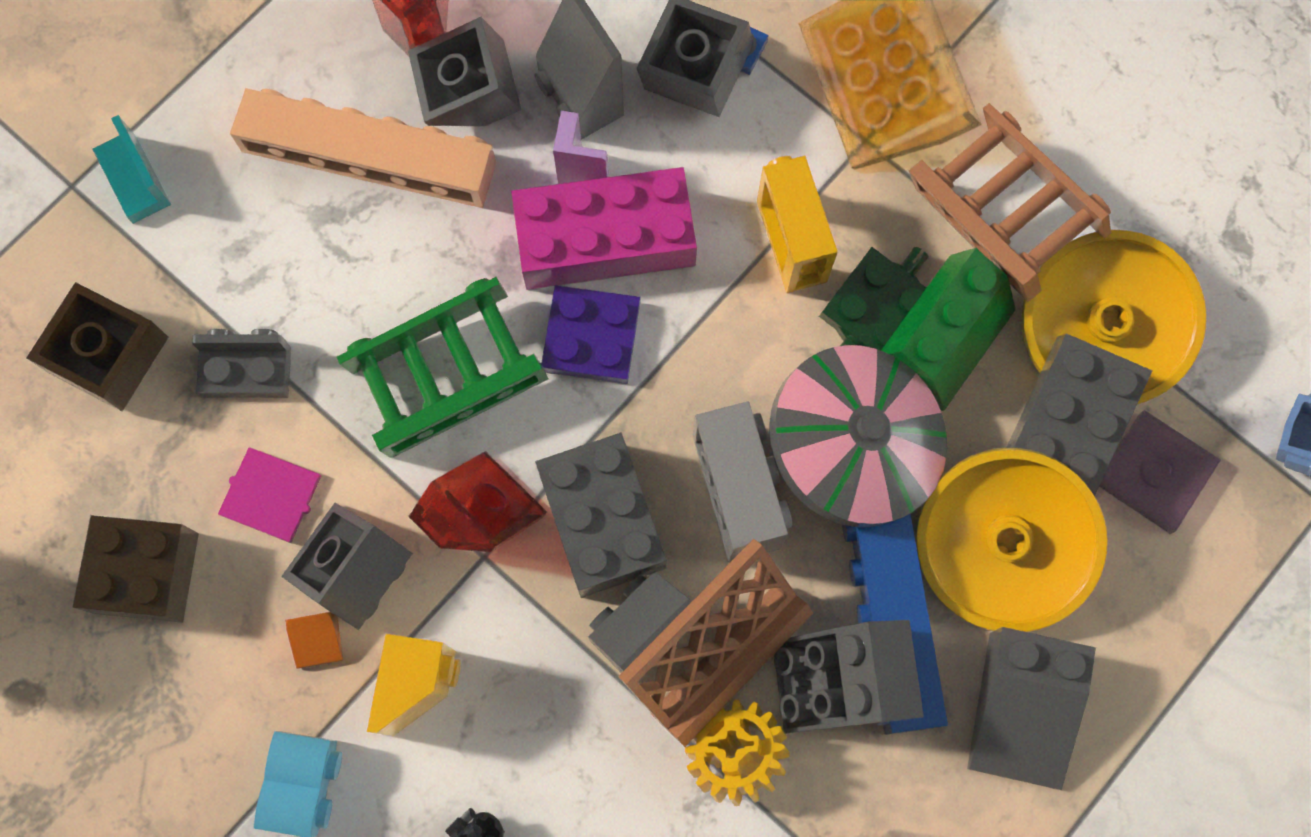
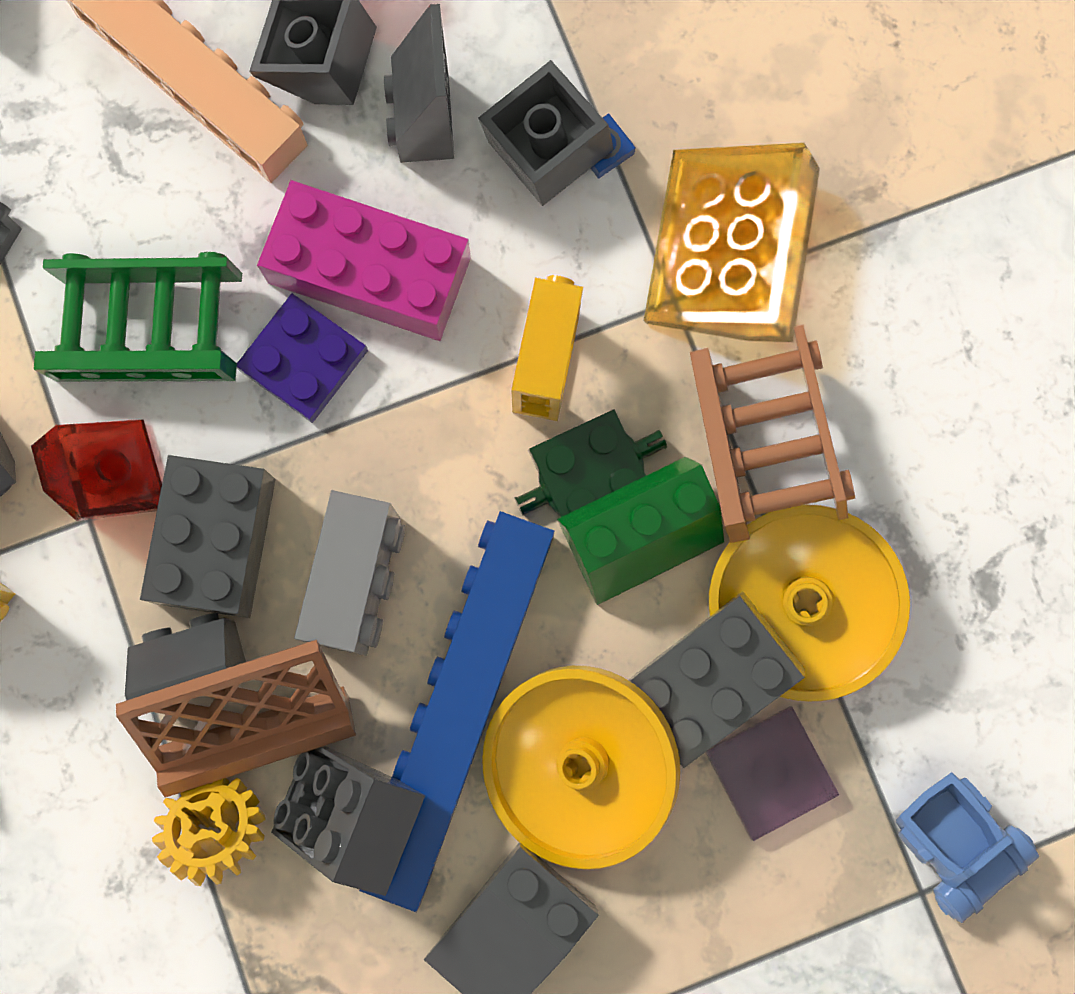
camera: 25 degrees right, 5 degrees up
lavender panel [553,111,609,184] -> none
dish [769,345,947,528] -> none

